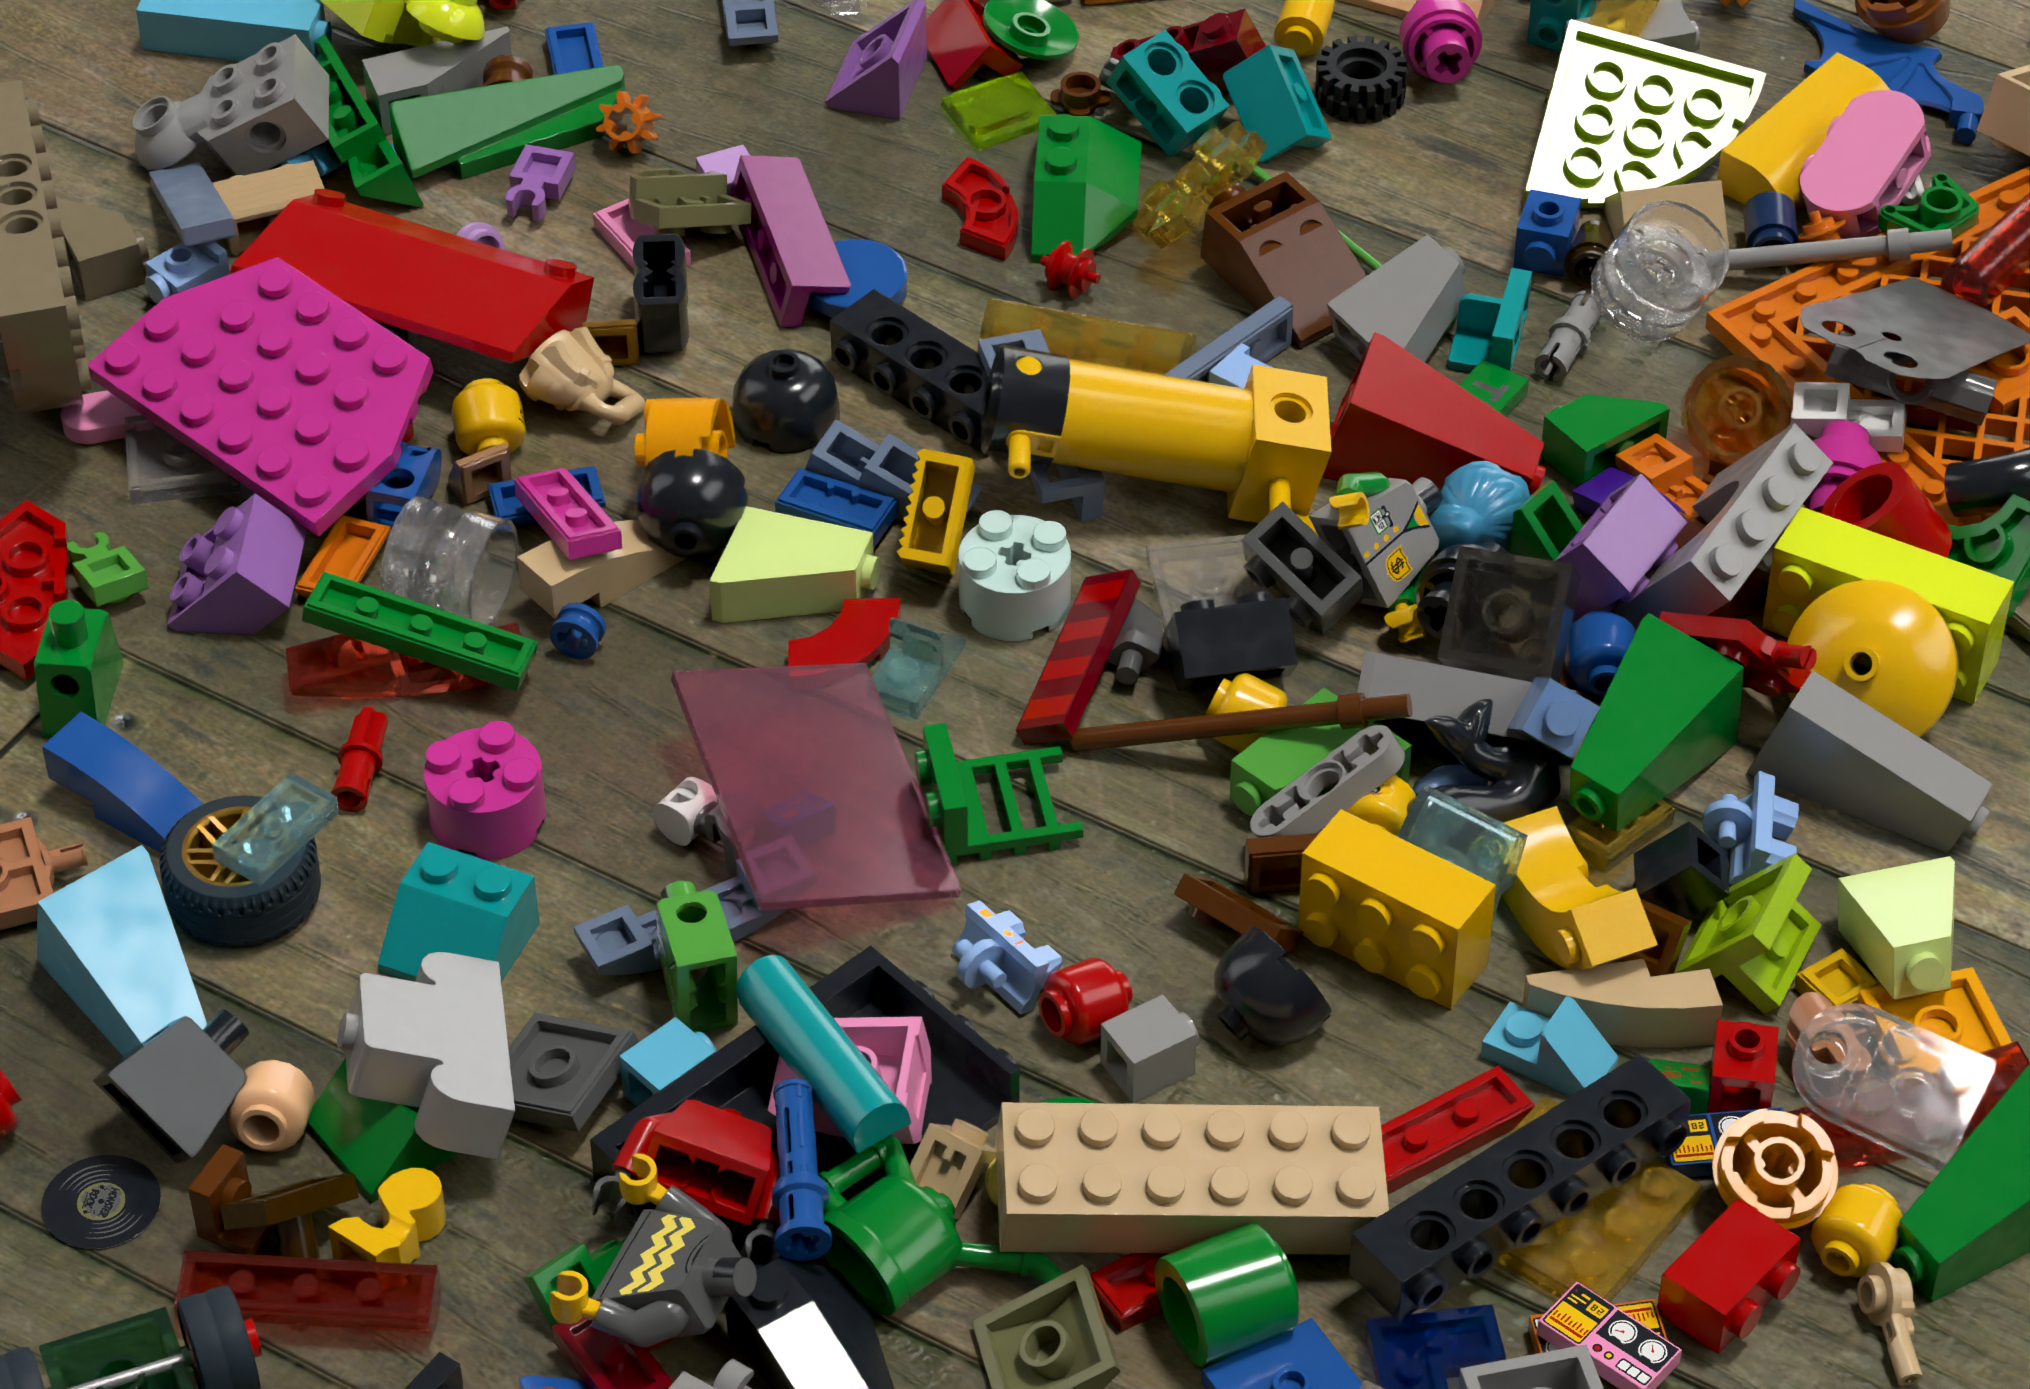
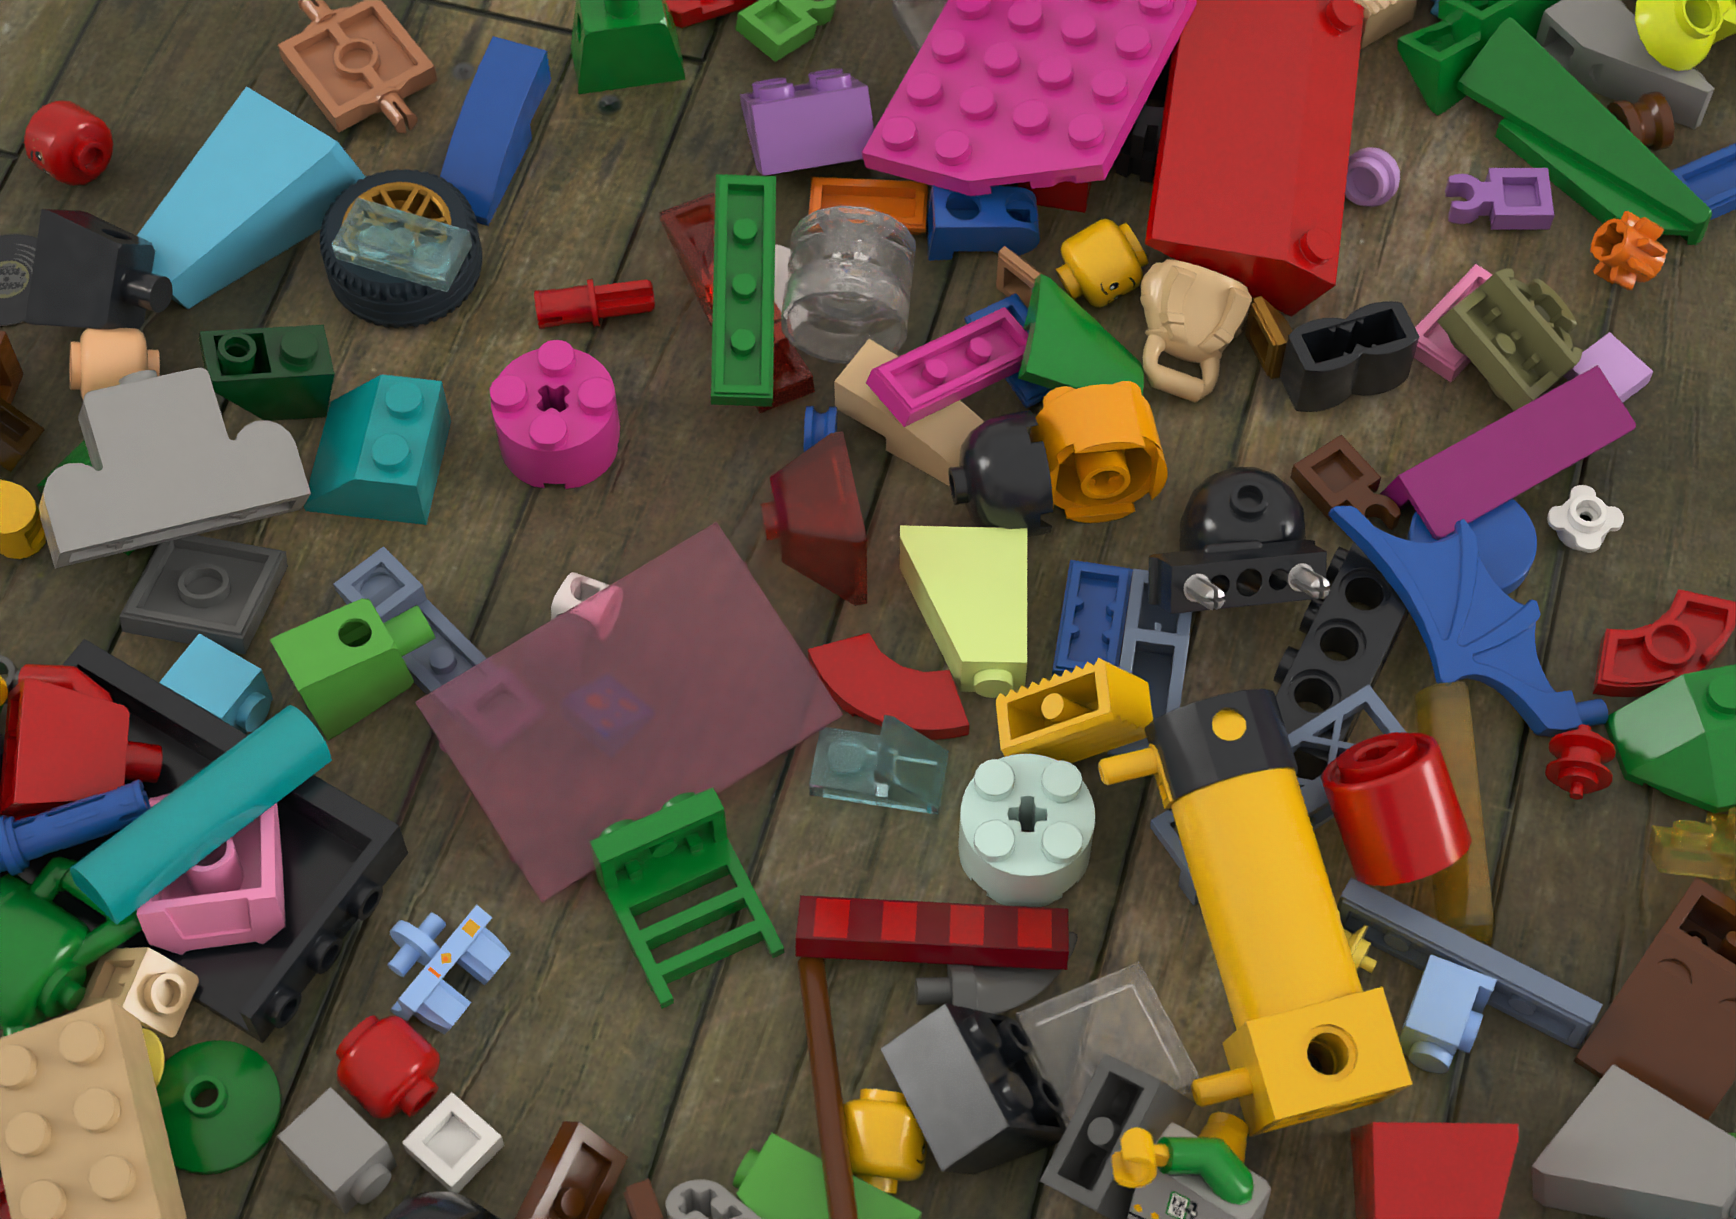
camera: 75 degrees right, 15 degrees up
none -> dark green slope [199,324,335,421]
none -> white plate [402,1092,504,1193]
none -> clear red slope [760,431,867,606]
none -> green slope [1018,274,1144,395]
none -> black piece [1148,540,1330,614]
none -> reddish brown plate [1290,434,1401,530]
none -> red piece [1321,732,1472,886]
none -> blue animal [1329,506,1608,737]
none -> white plate [1547,485,1624,553]

